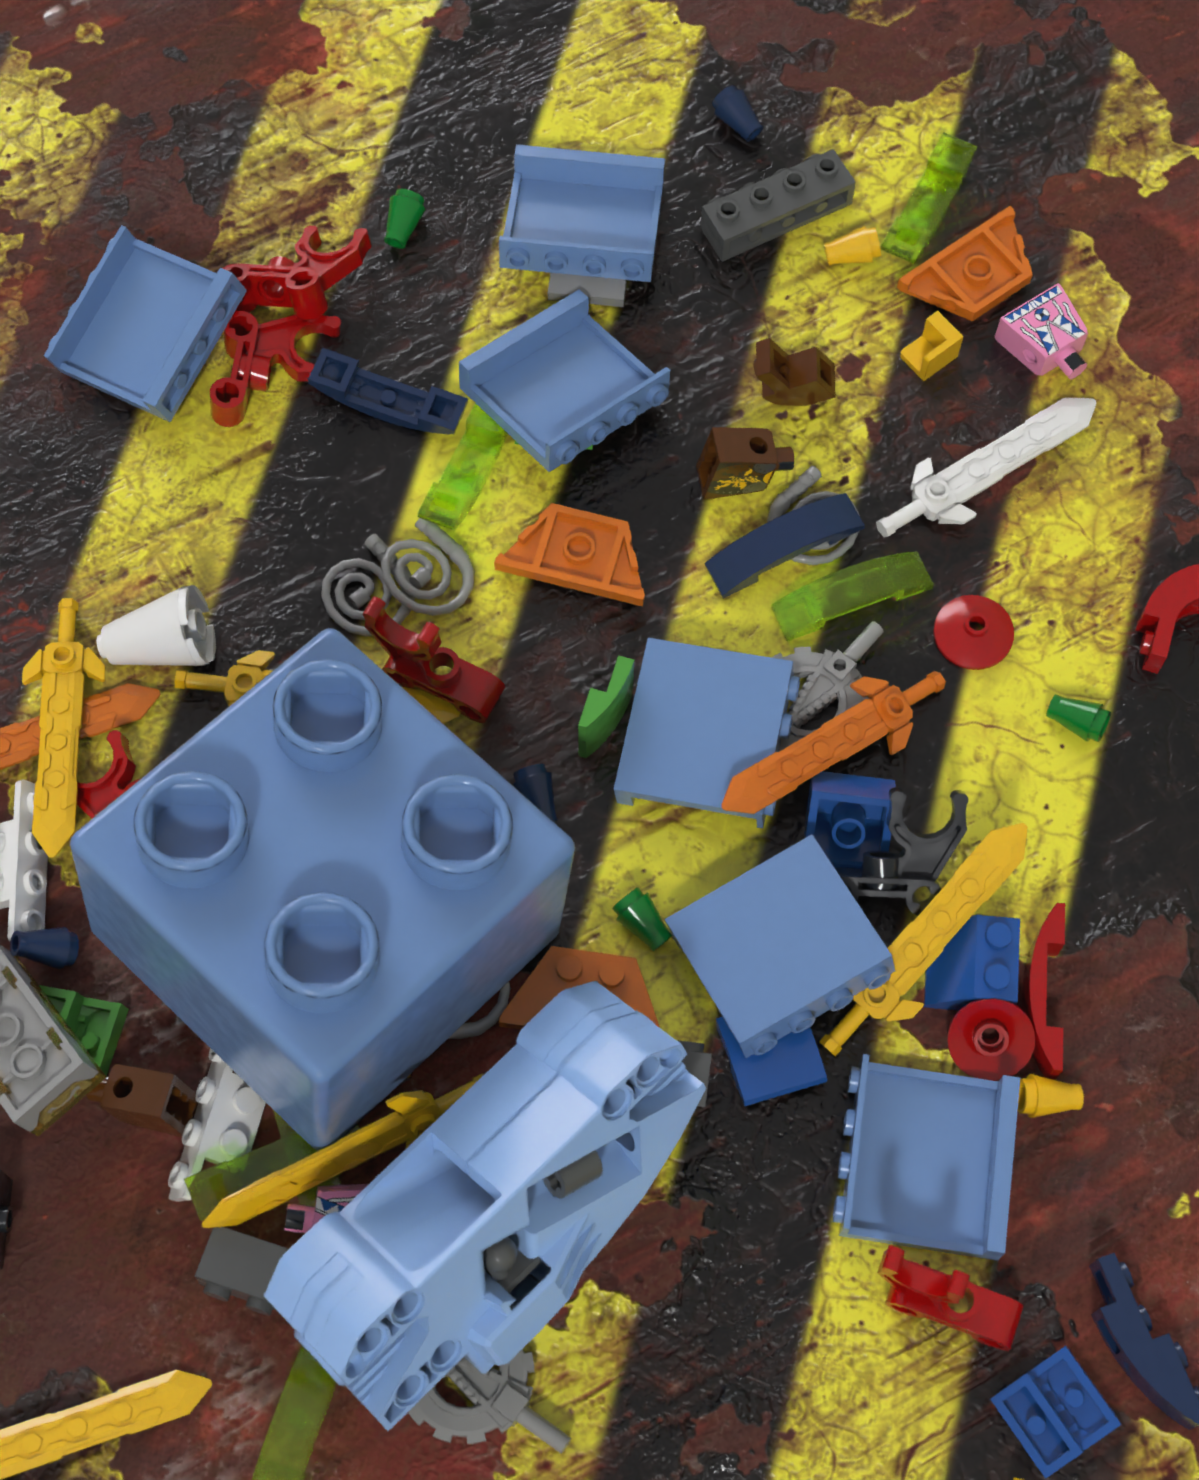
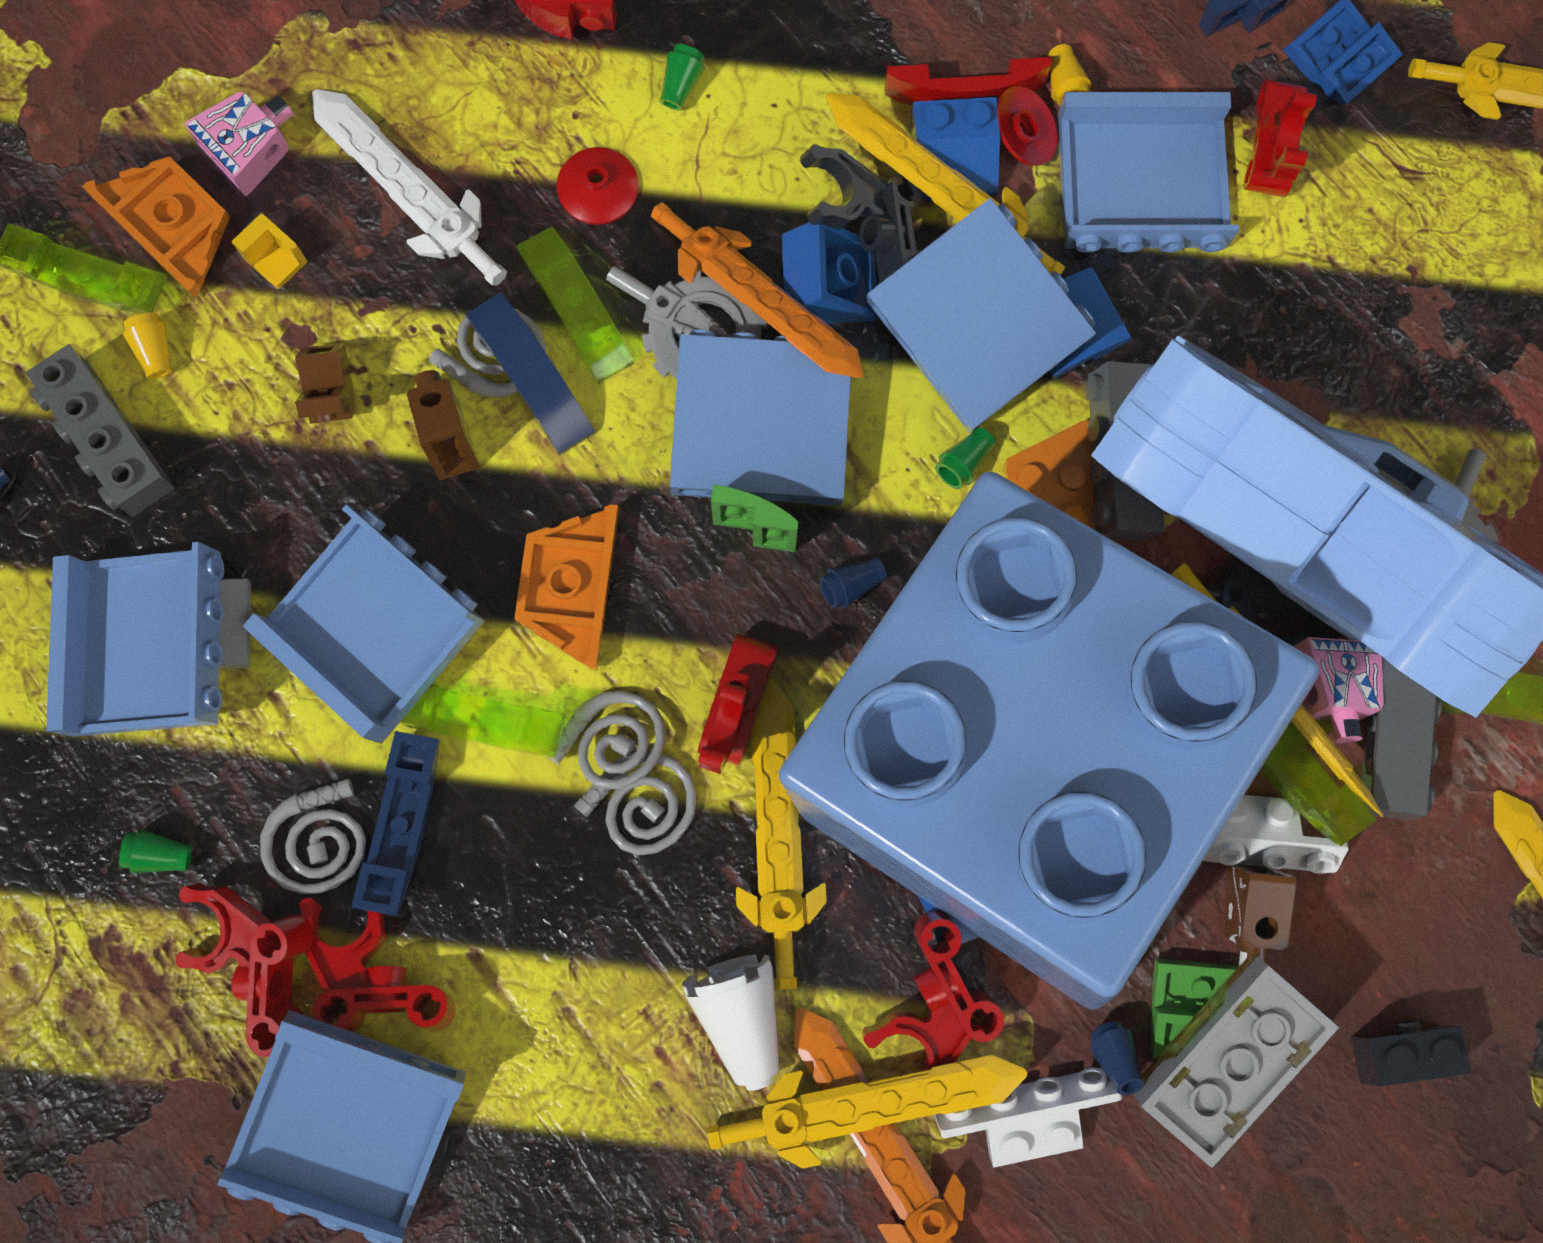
camera: 100 degrees left, 10 degrees up
none -> light grey piece [260,779,367,894]

